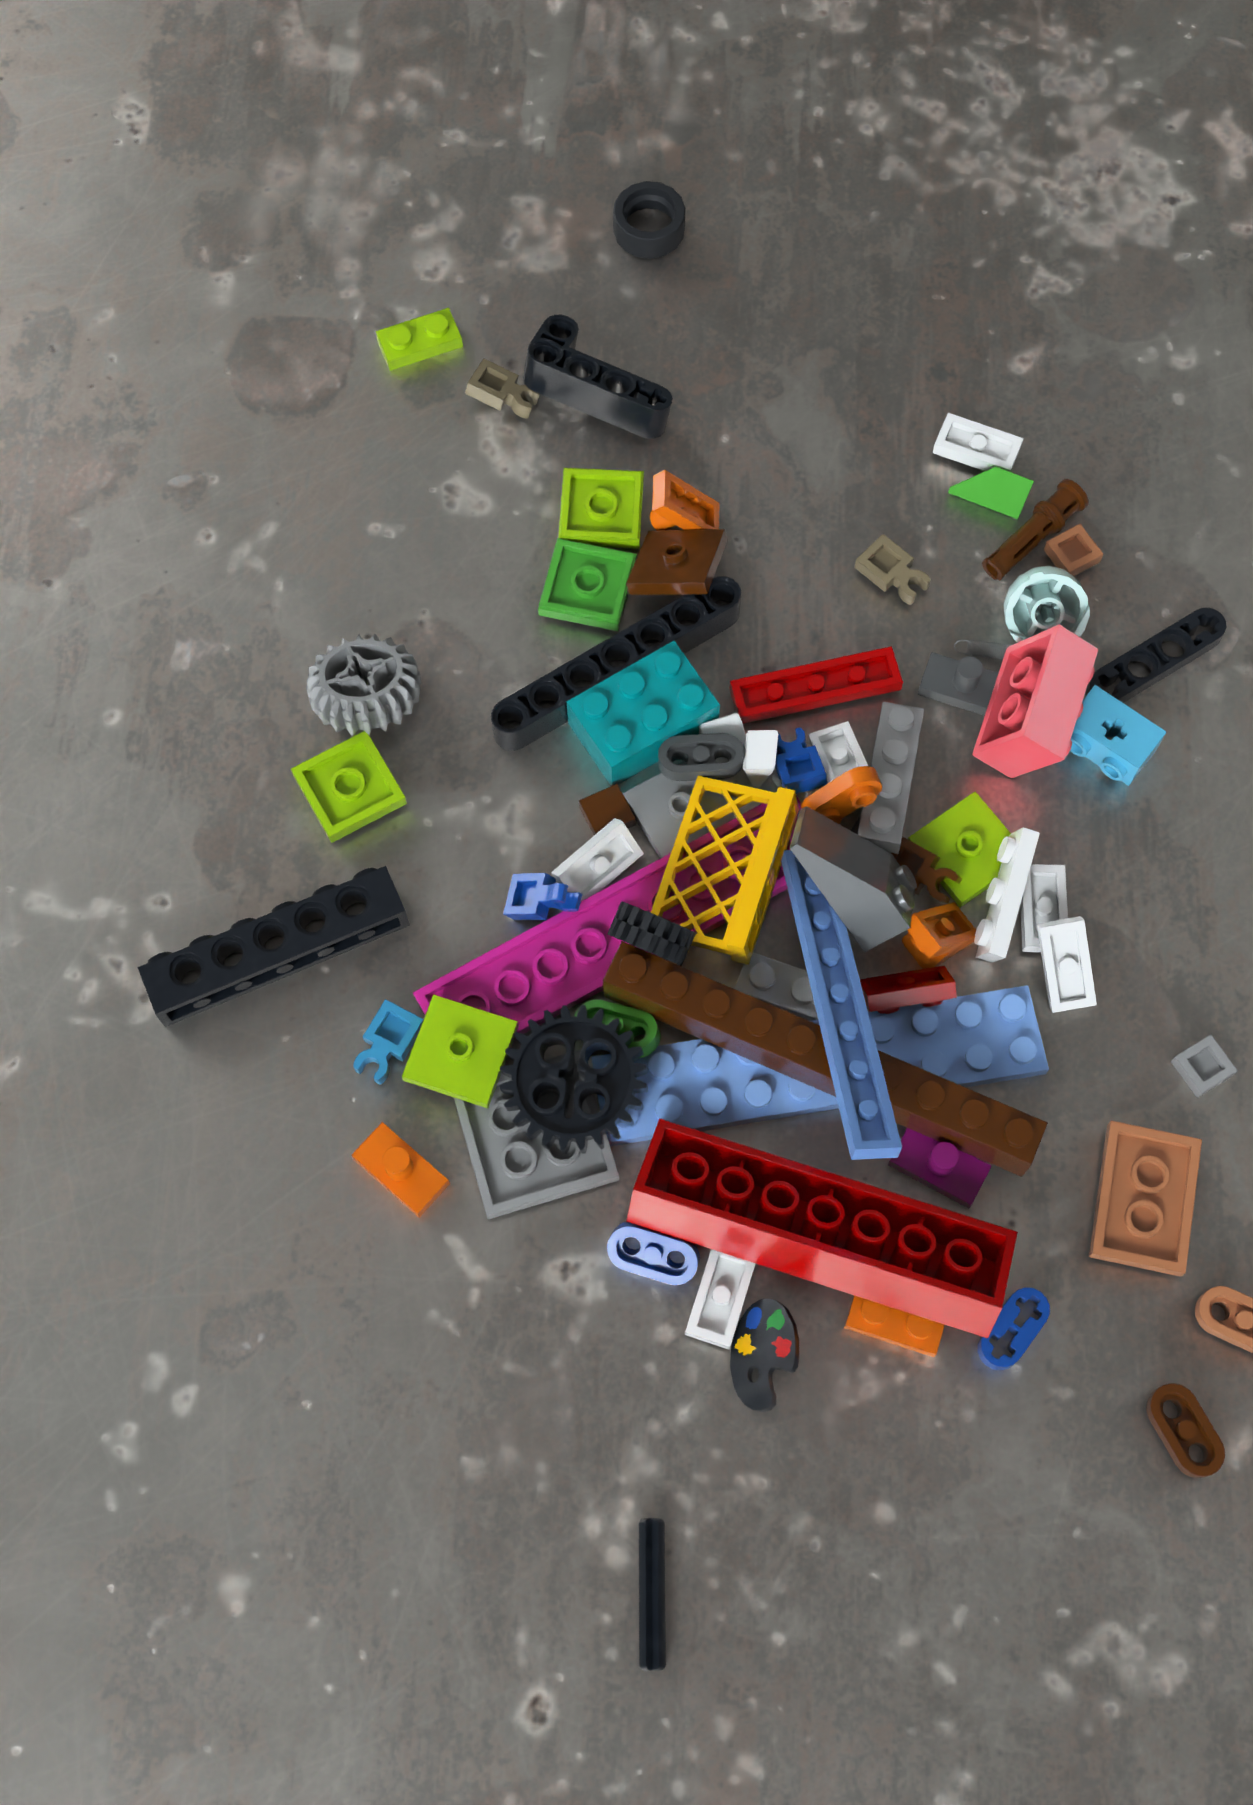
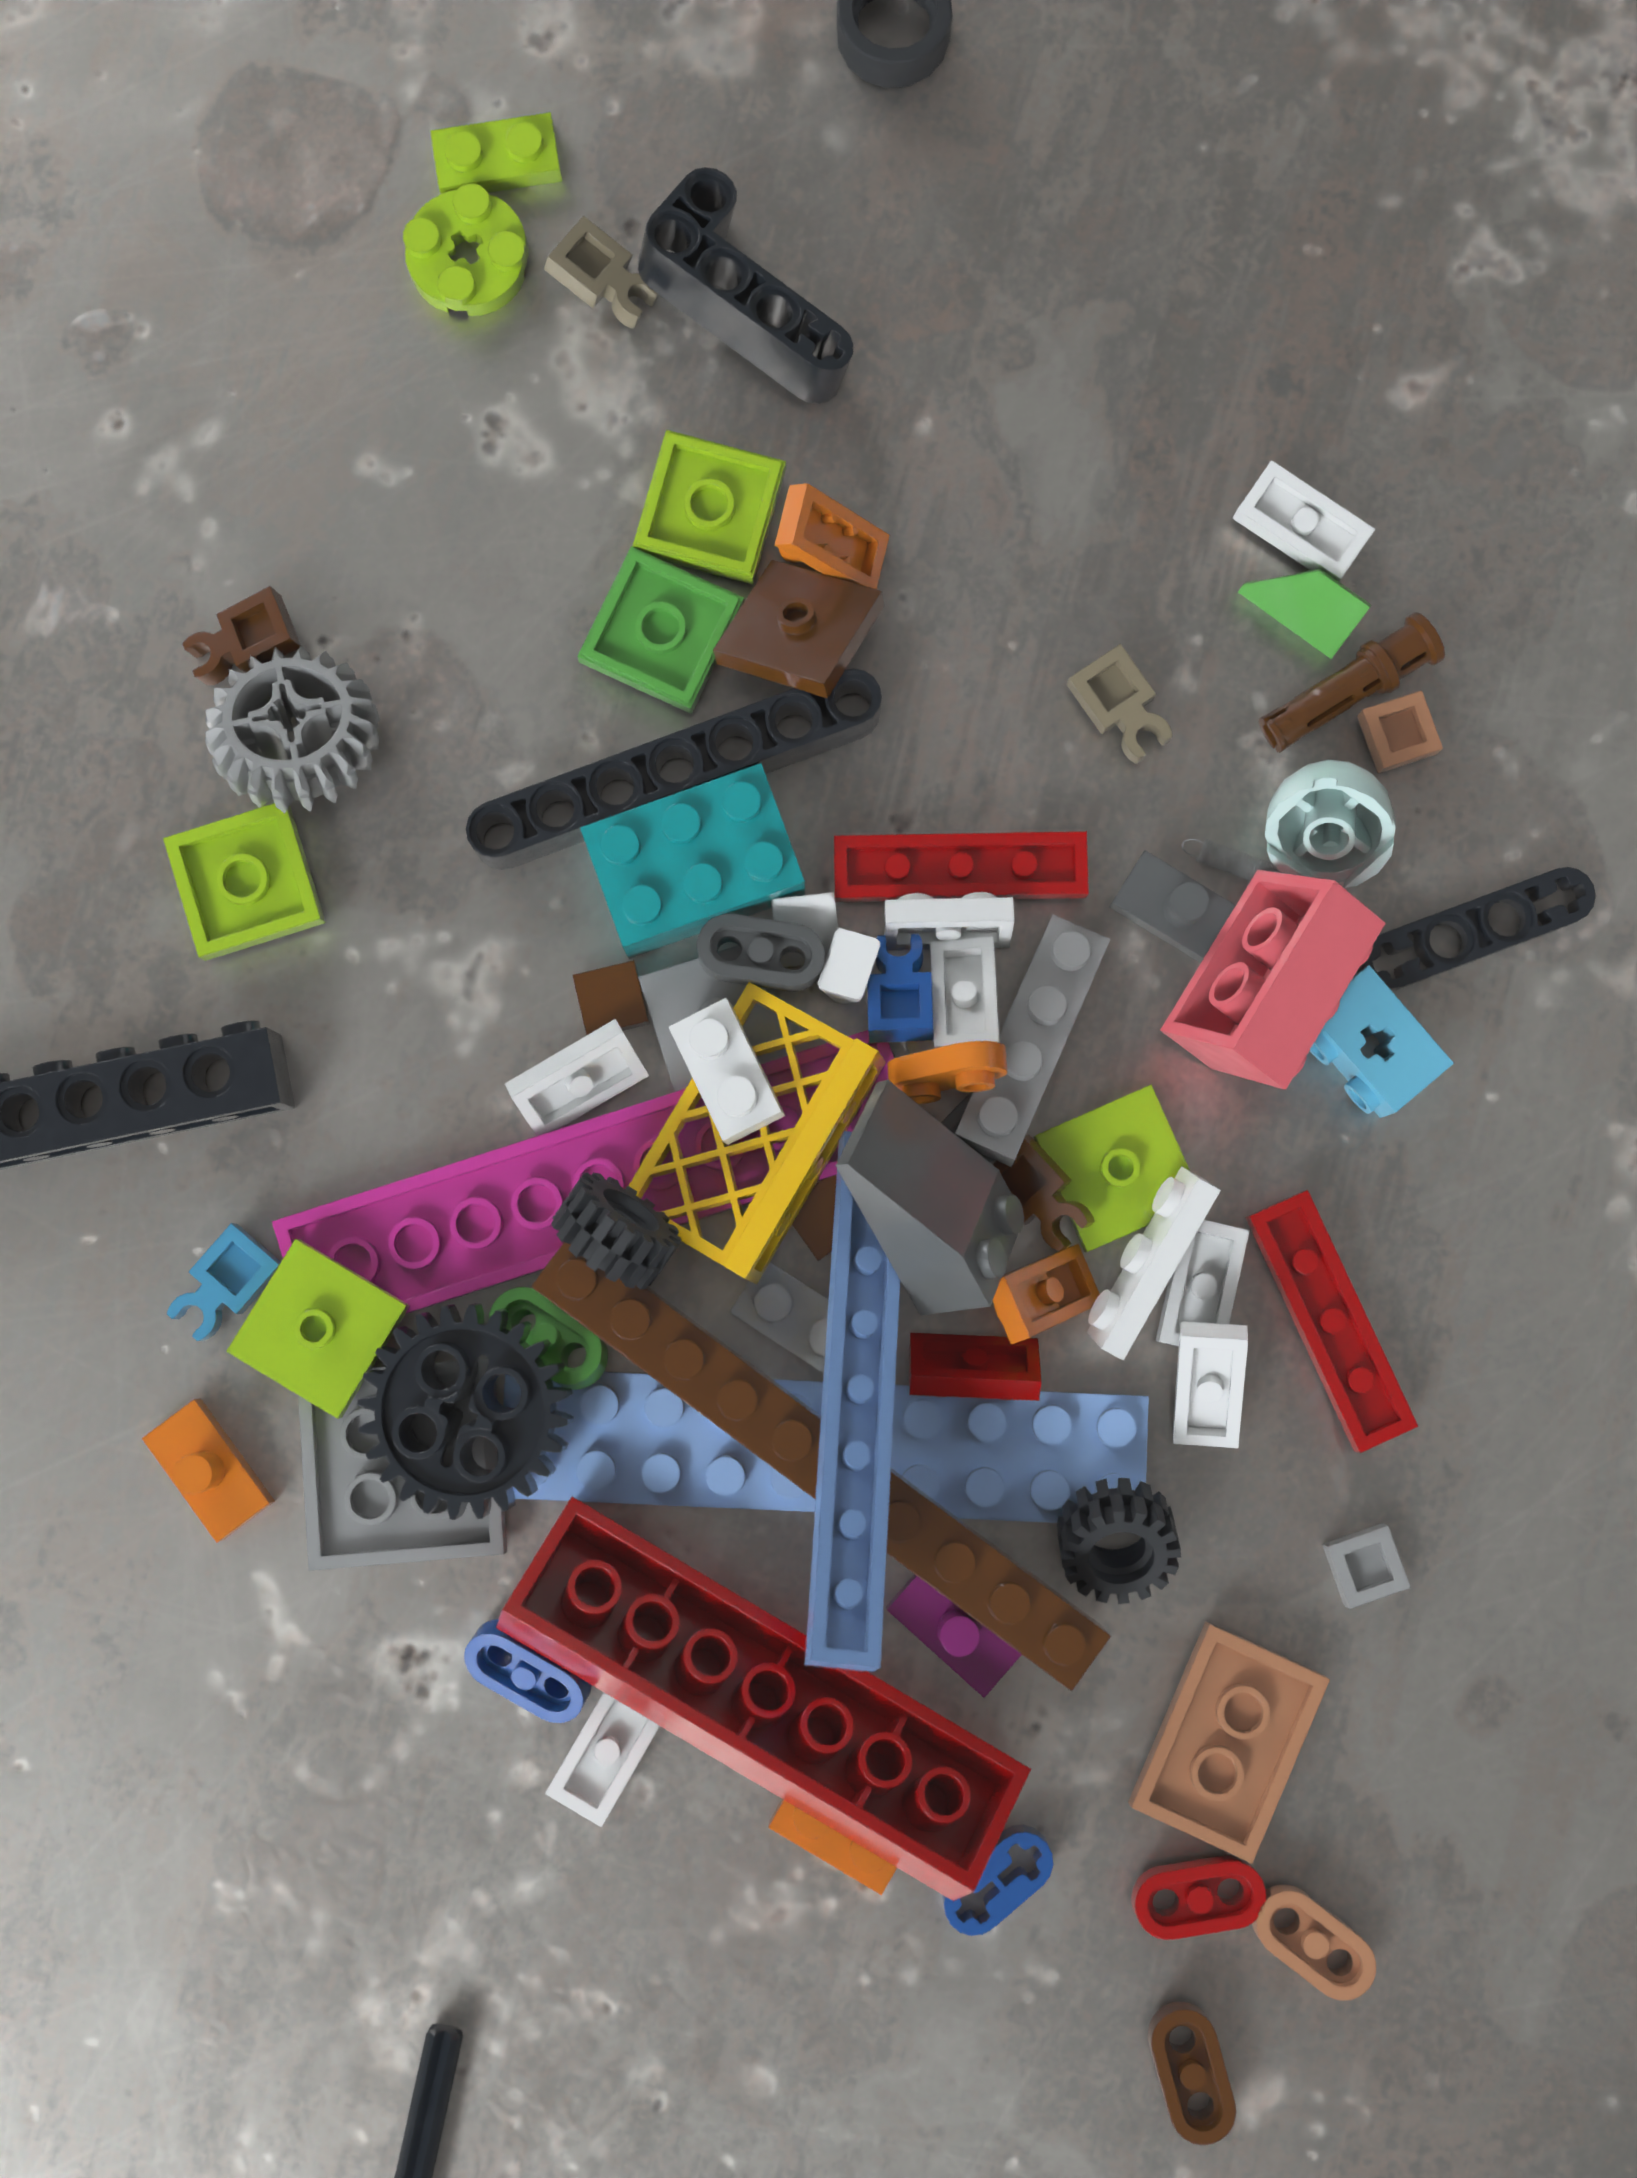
camera: 10 degrees right, 15 degrees up
blue plate [503,873,582,920] -> none
black piece [730,1298,799,1412] -> none
none -> reddish brown plate [182,586,301,686]
none -> lime plate [403,184,529,316]
none -> white plate [669,998,785,1145]
none -> reddish brown tile [792,1175,837,1261]
none -> white plate [884,892,1014,950]
none -> black tyre [1057,1478,1181,1604]
none -> red plate [1131,1855,1266,1940]
none -> red plate [1245,1190,1419,1453]

